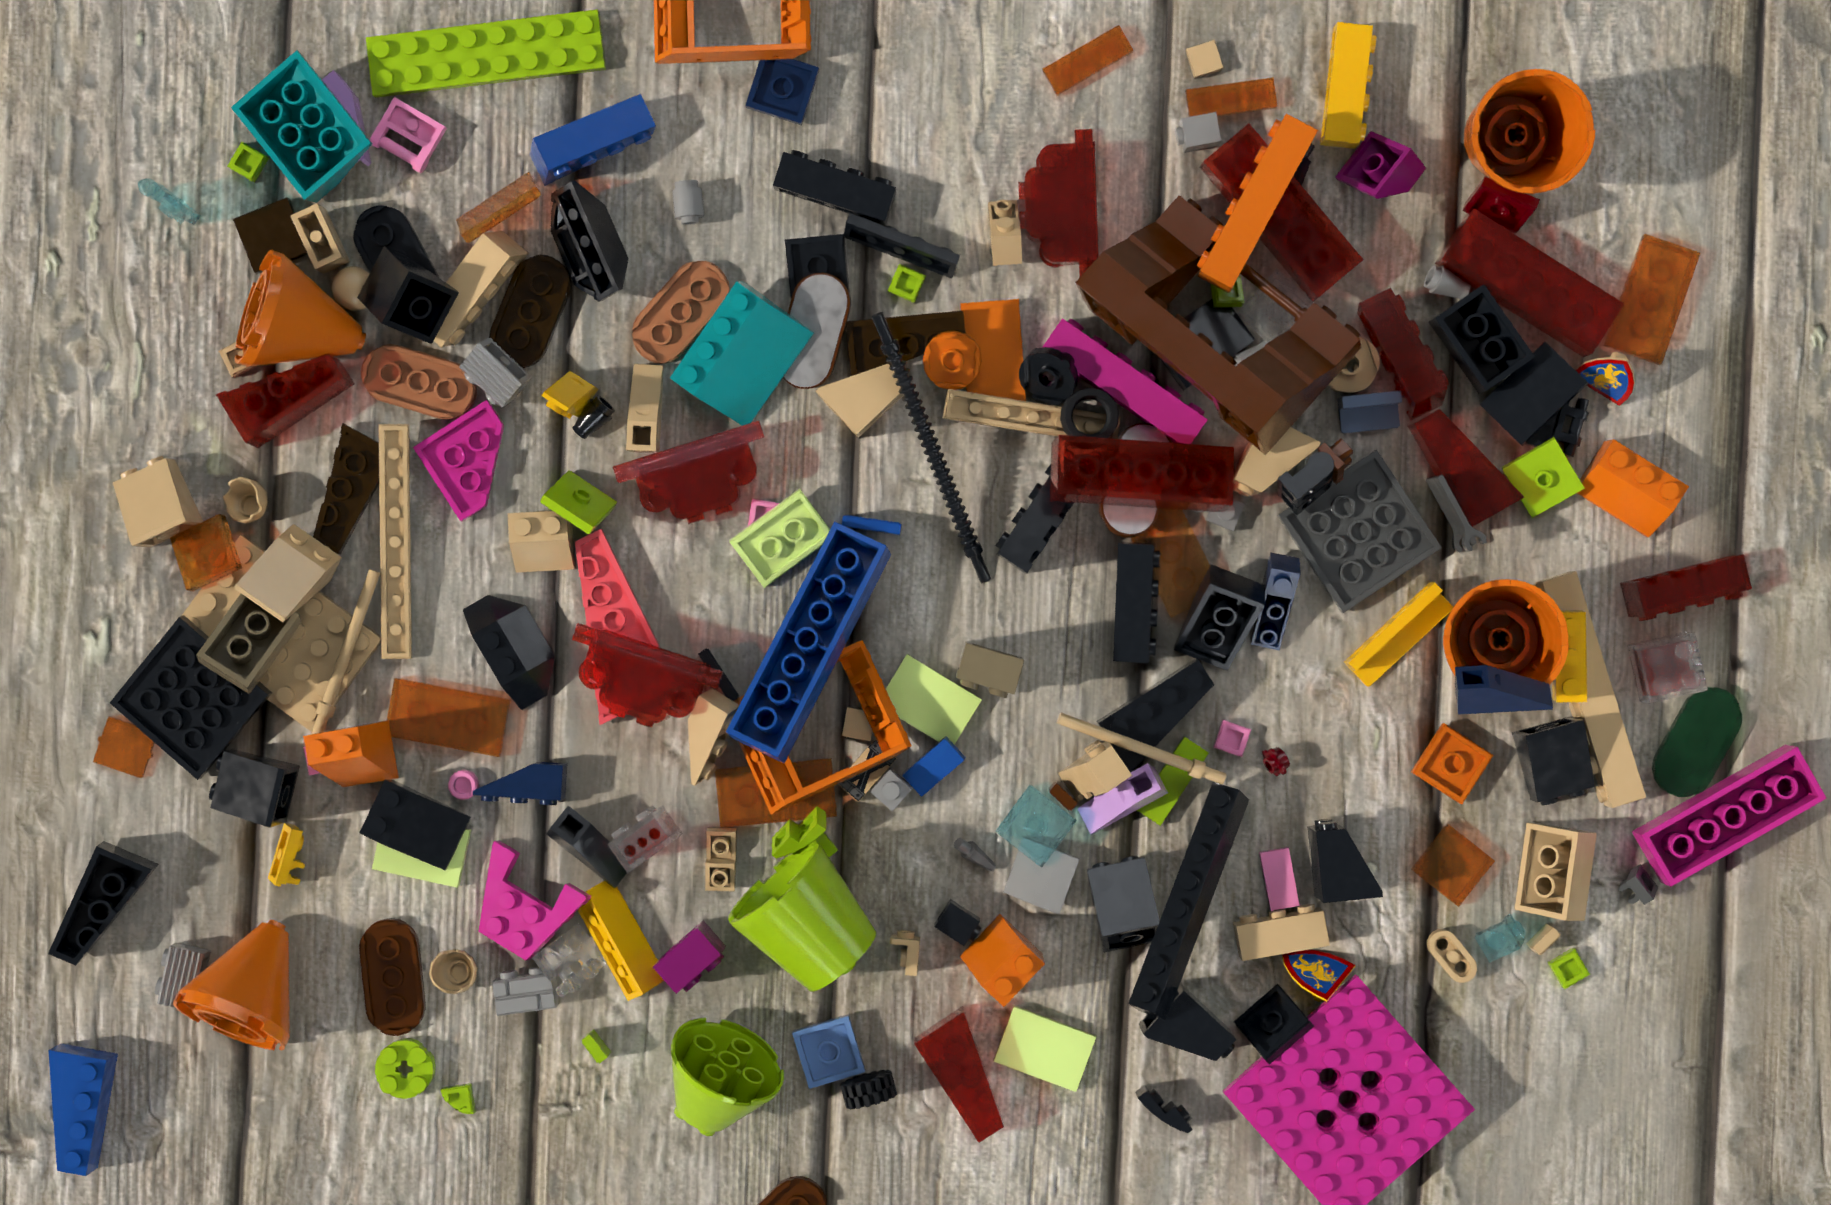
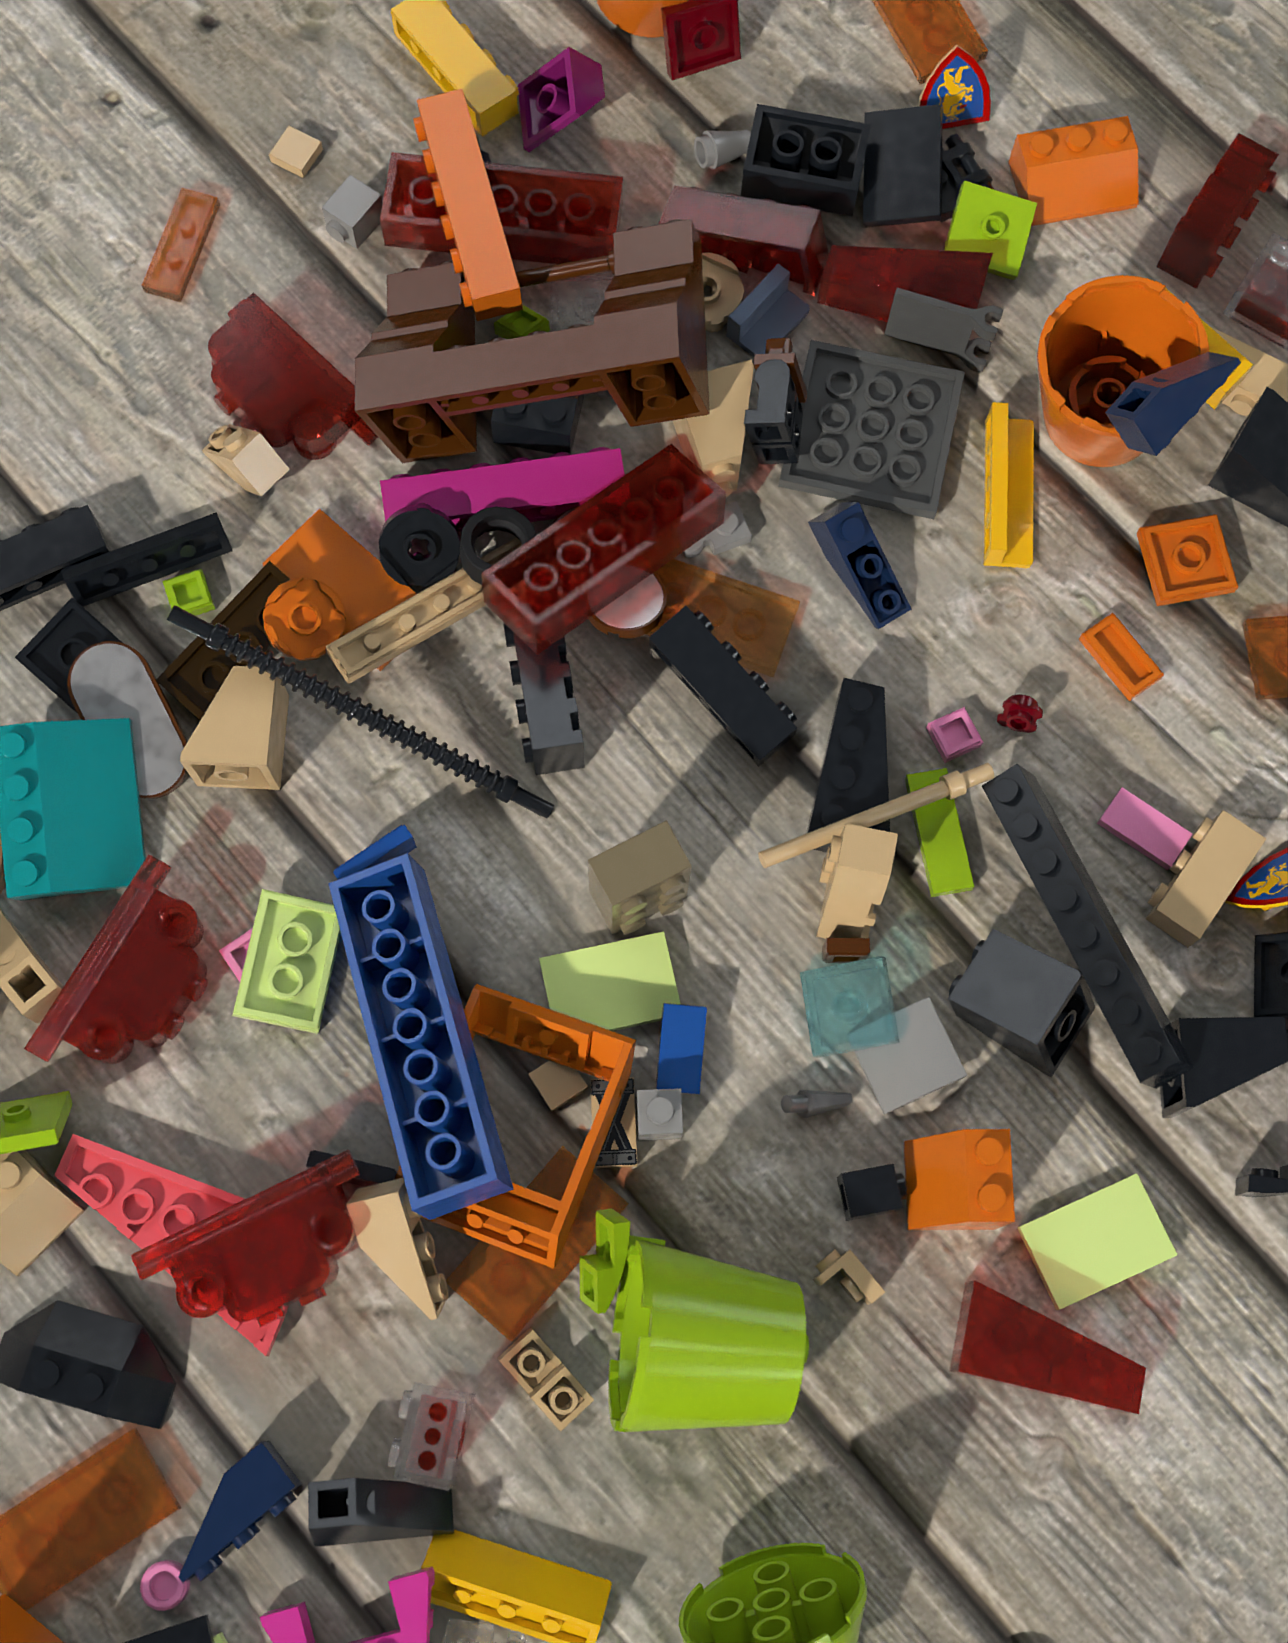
camera: 45 degrees left, 15 degrees down
magenta brick [653,920,726,994] -> none
medium blue plate [792,1014,866,1089] -> none
black tyre [840,1070,897,1109] -> none
lavender slope [1078,763,1168,835] -> none
black slope [1174,564,1265,671] -> none
clear orange tile [1185,77,1277,117] -> none
black slope [1307,819,1383,903] -> none
clear red brick [1435,209,1624,357] -> none
none -> orange tile [1079,613,1164,702]

